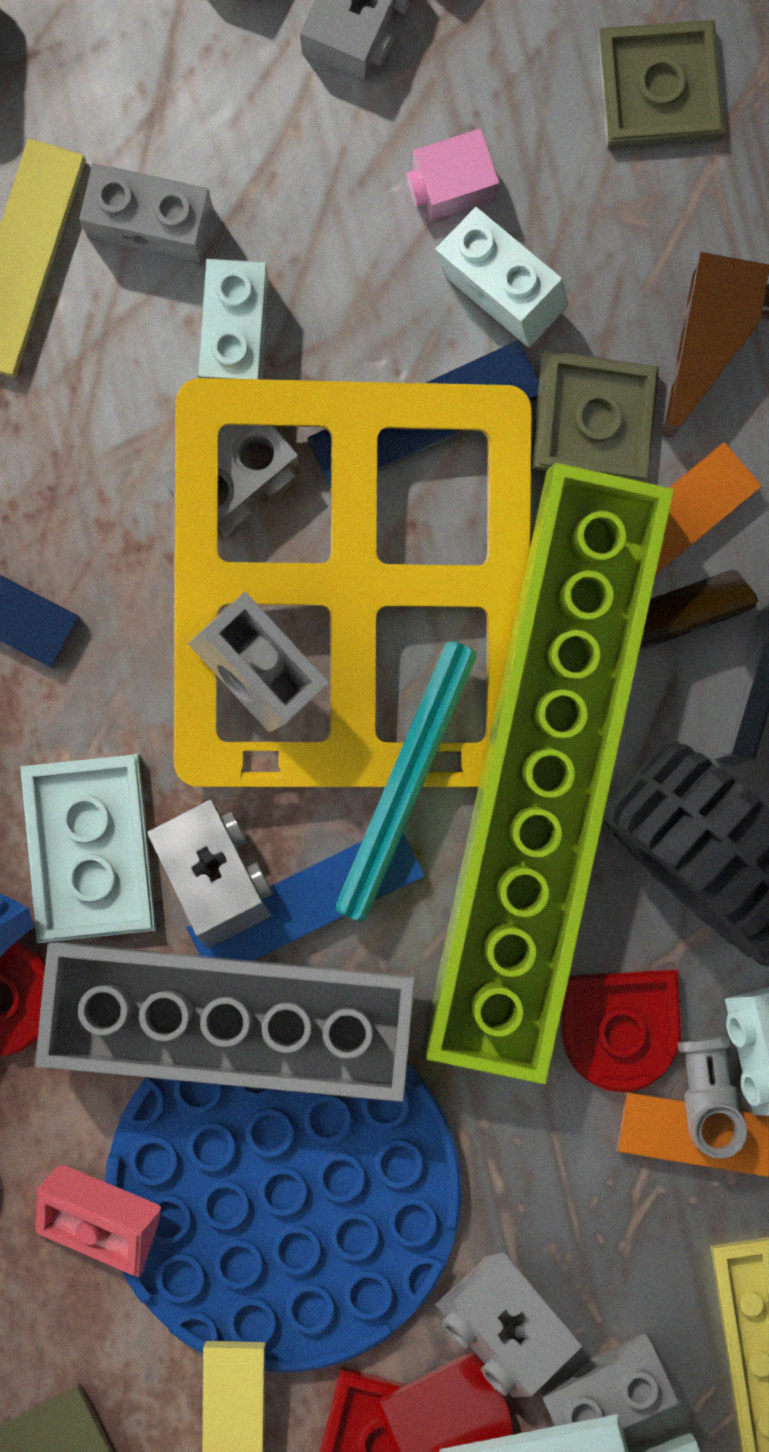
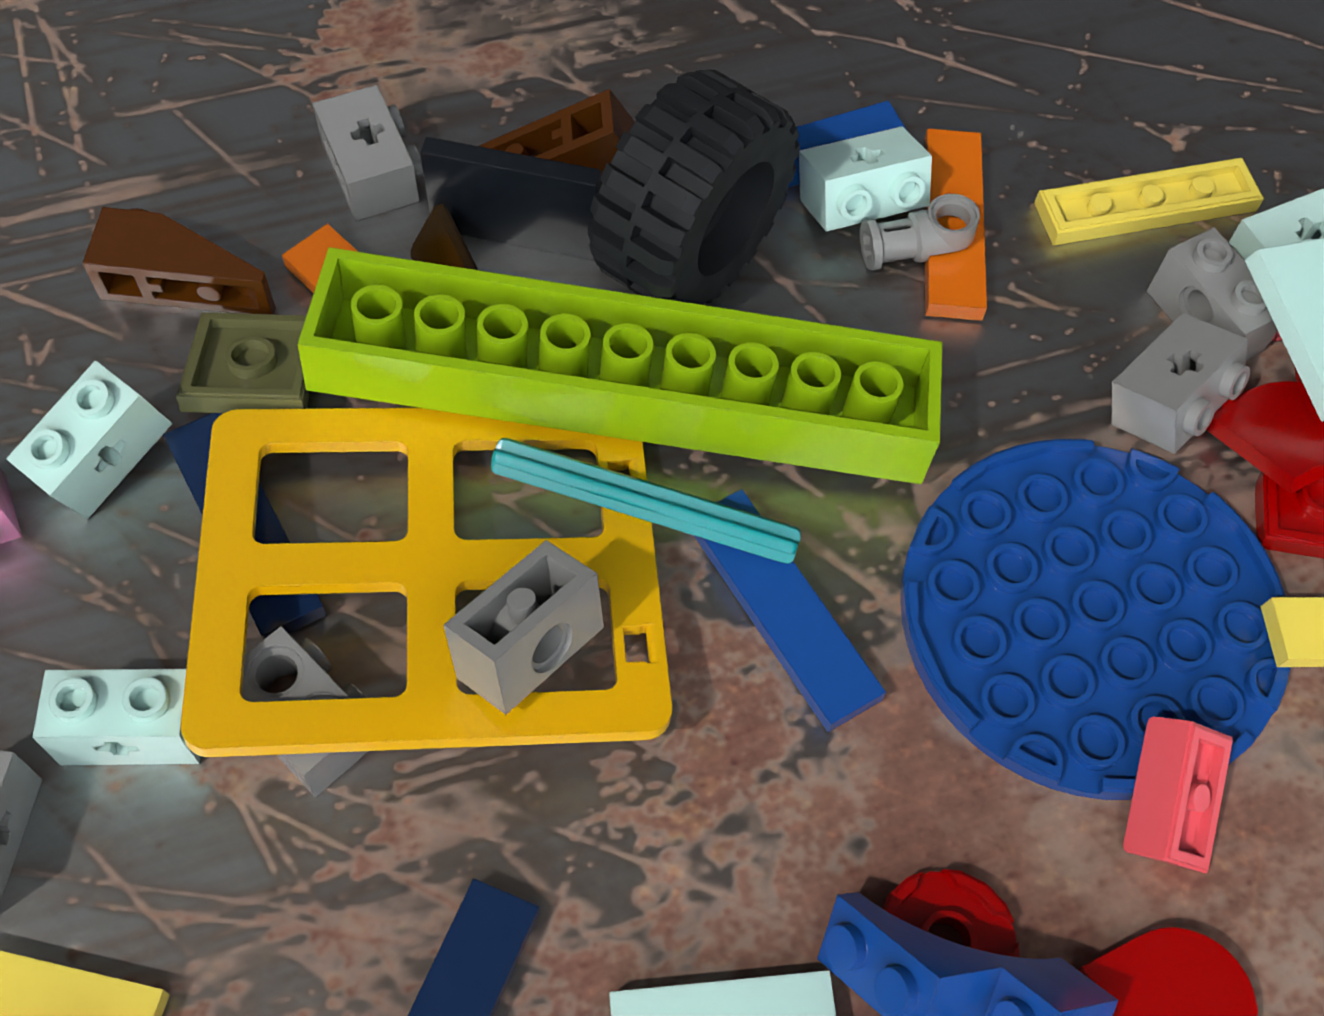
camera: 100 degrees left, 25 degrees down
light aqua tile [20,754,157,943] -> none
light grey brick [35,942,415,1102] -> none
light grey brick [147,799,273,949] -> none
red tile [560,969,681,1092] -> none

